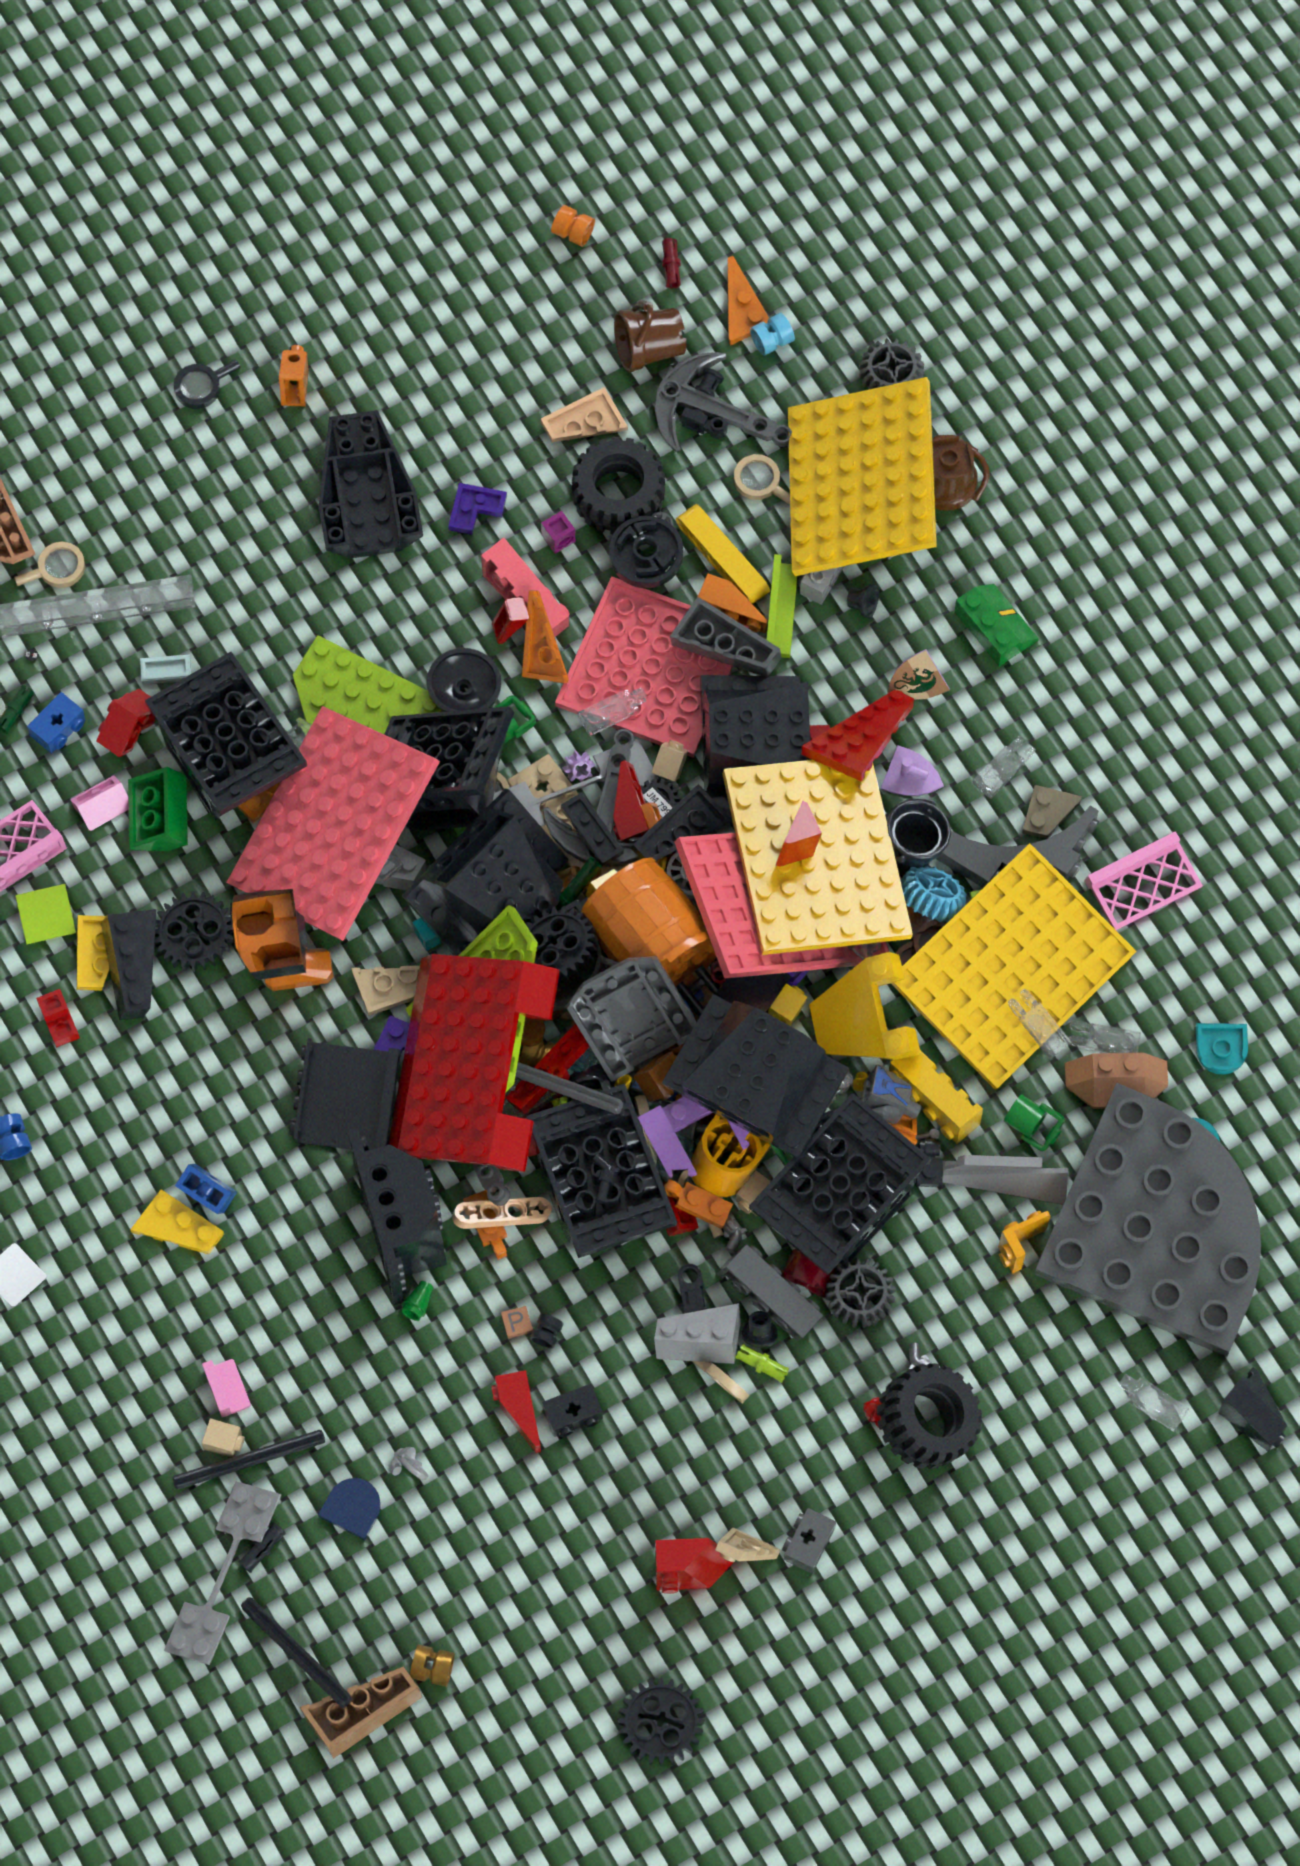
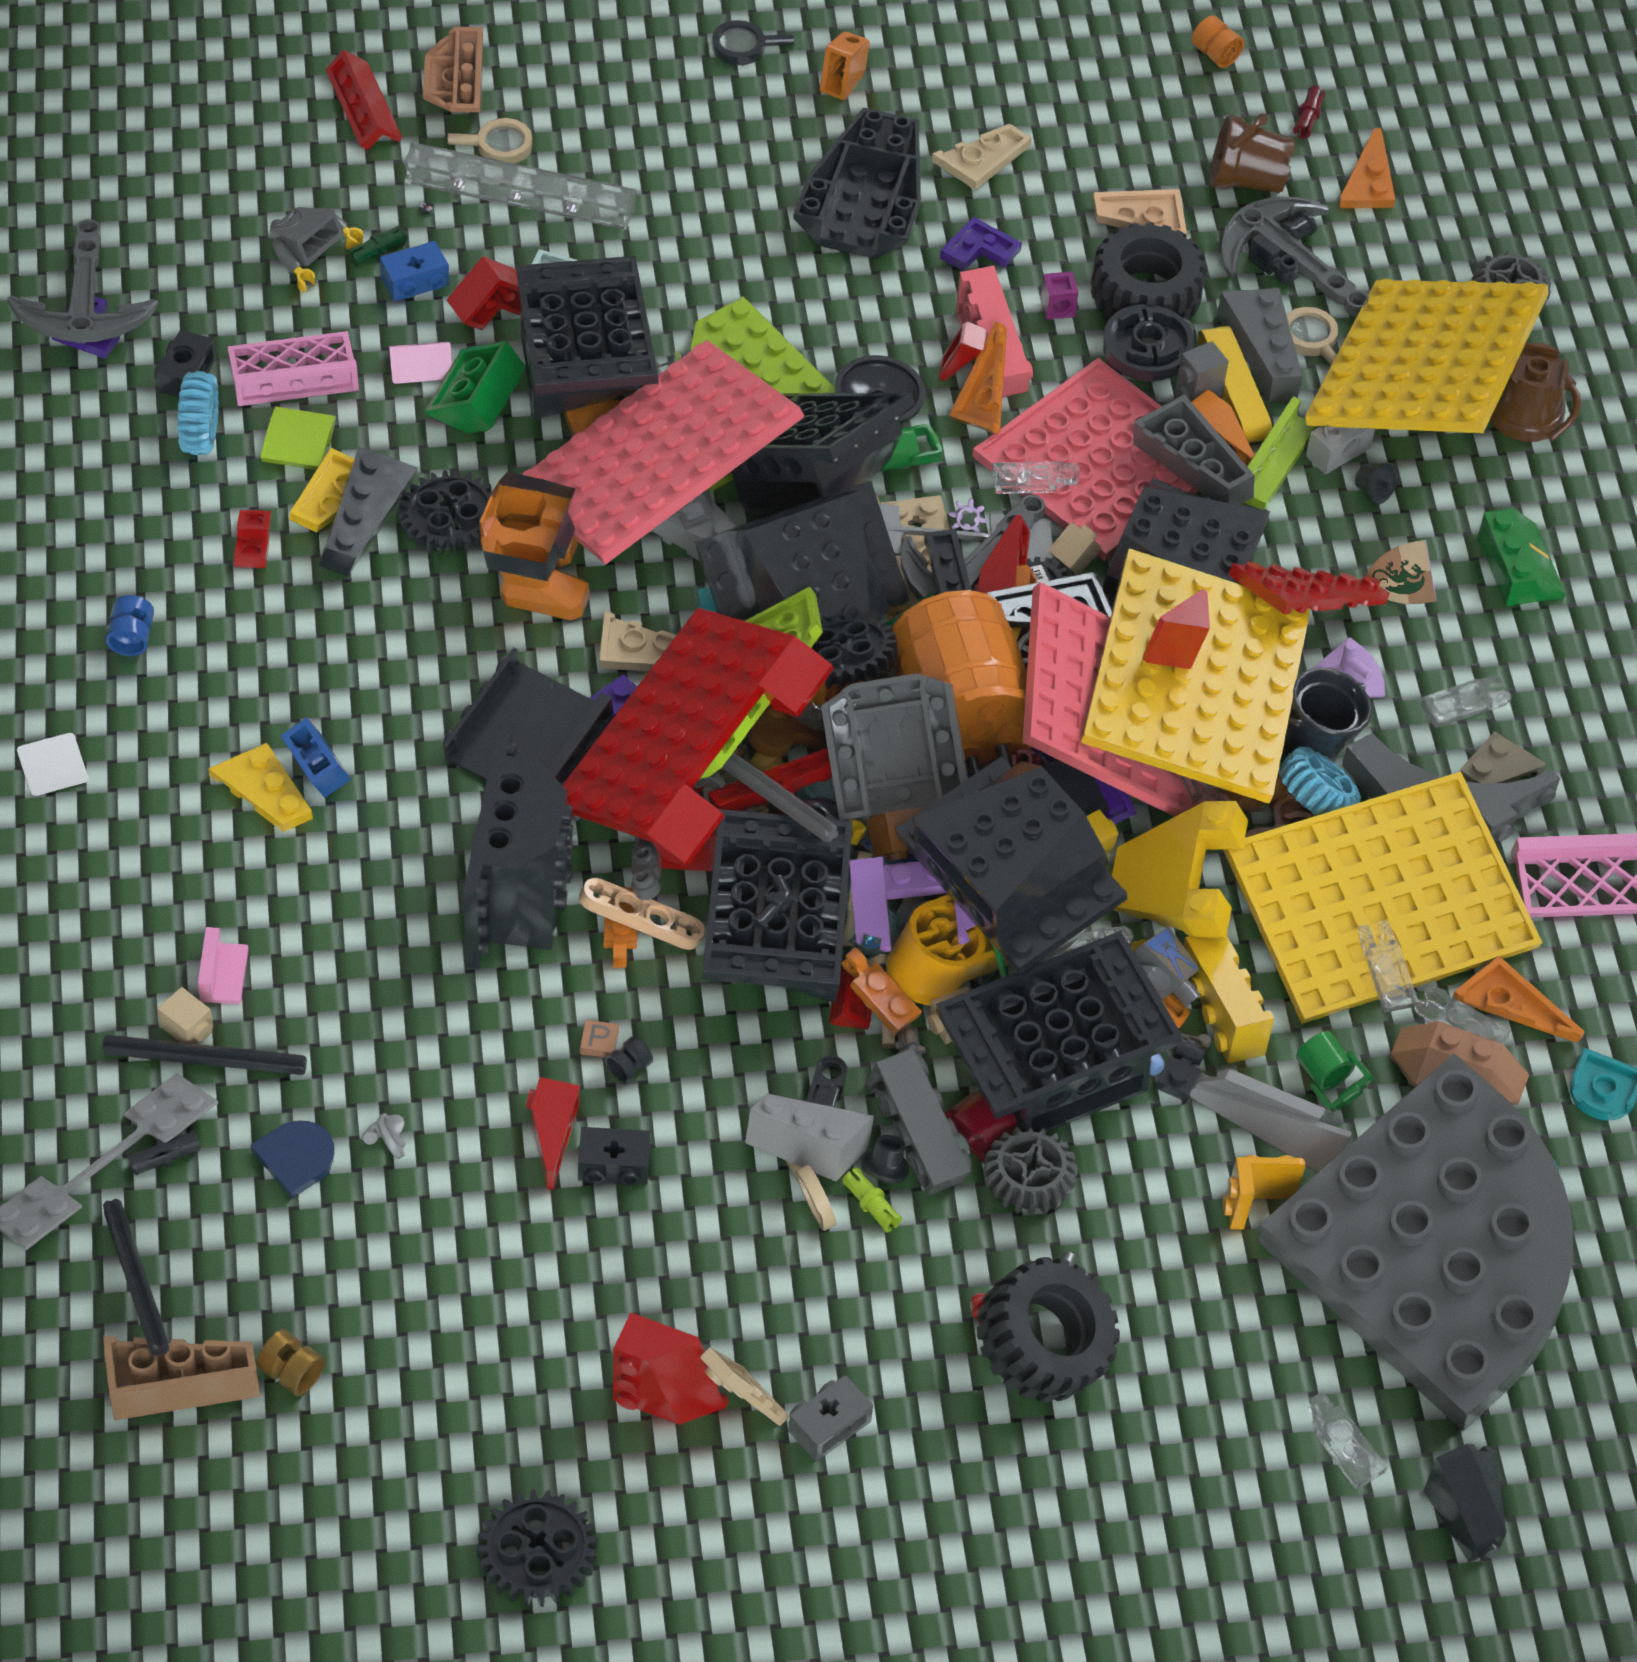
camera: 20 degrees right, 15 degrees down
green cone [401,1281,434,1321] -> none
medium azure wheel [750,313,795,356] -> none
none -> tan wing [932,124,1032,190]
none -> dark grey brick [1175,341,1229,402]
none -> dark grey wedge [1217,288,1302,402]
none -> orange wing [1453,956,1585,1043]

